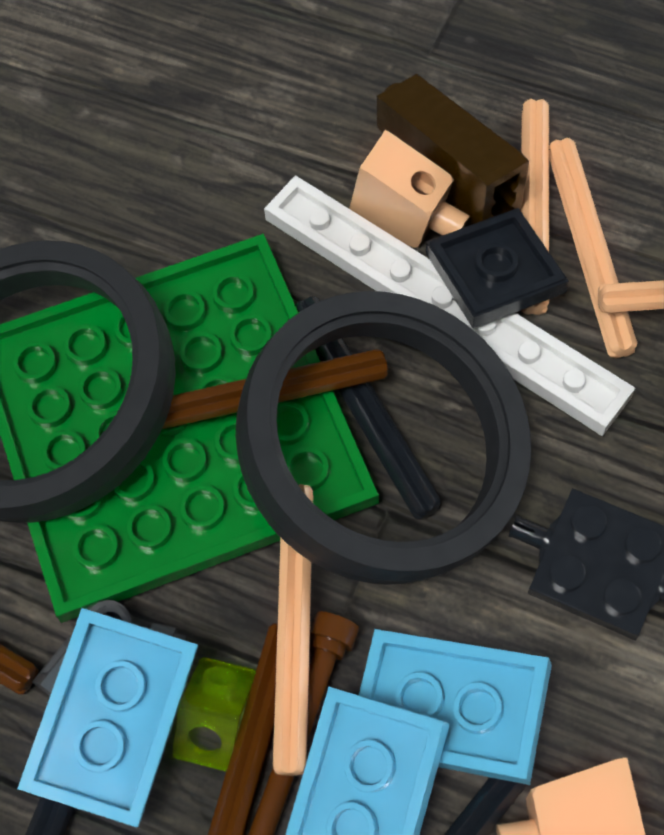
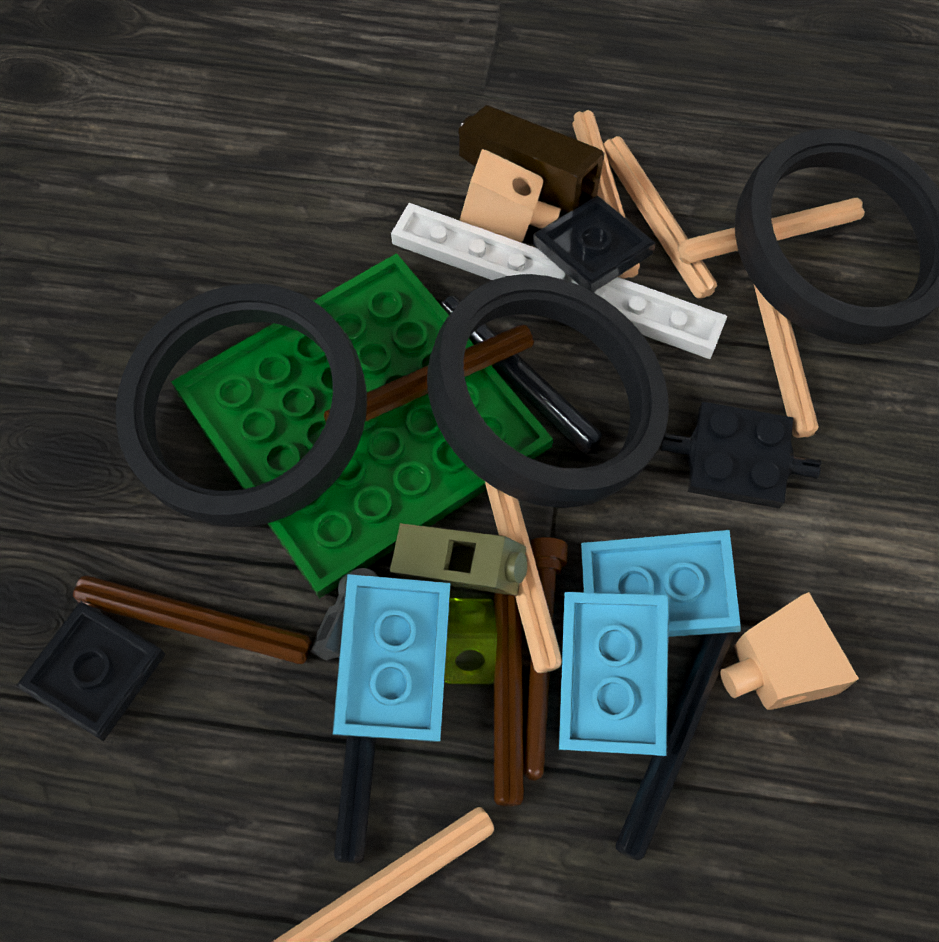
camera: 20 degrees left, 0 degrees up
none -> olive brick [390,523,527,596]

